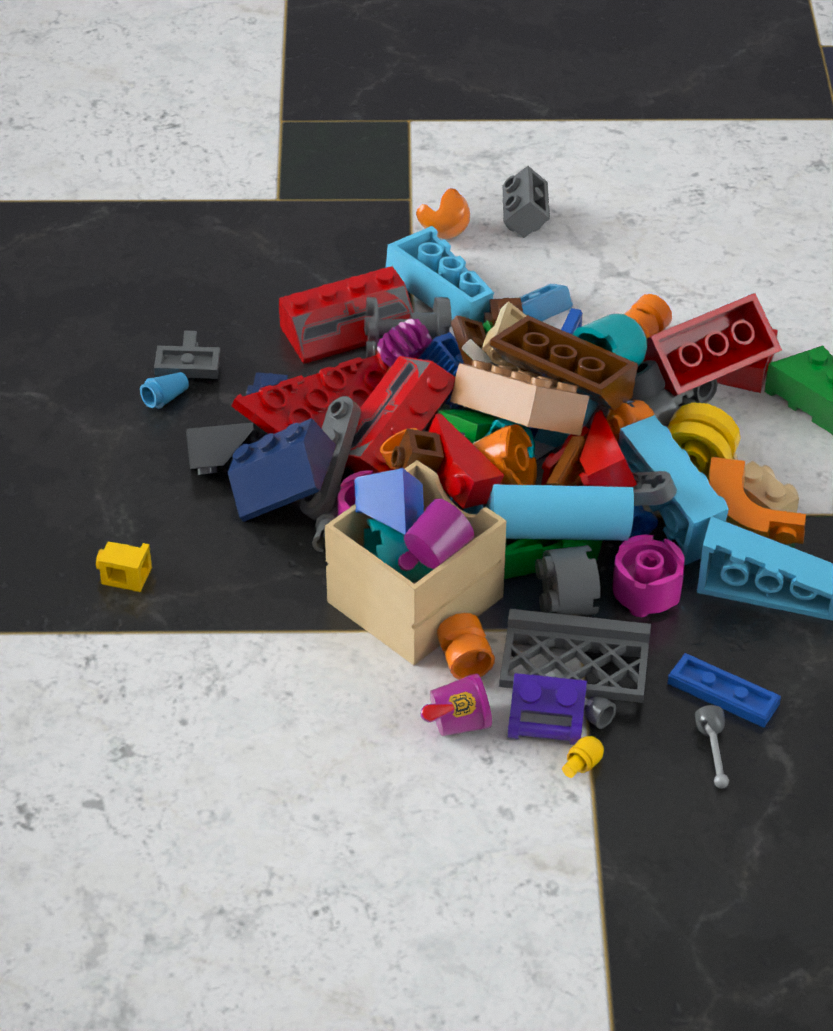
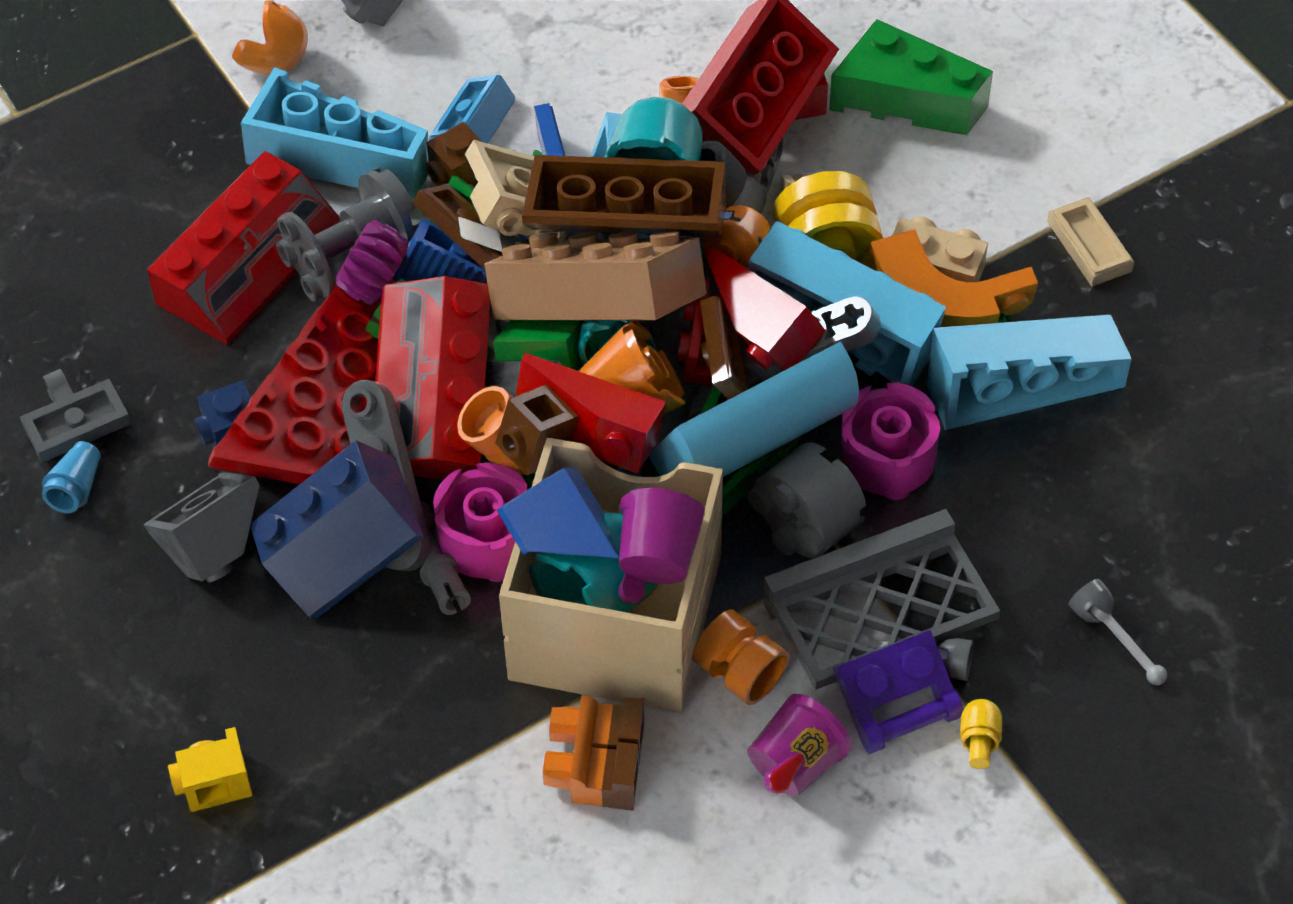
camera: 30 degrees left, 10 degrees up
orange wheel [625,294,672,339] -> none
blue tile [667,653,781,728] -> none
none -> hips [543,695,645,811]

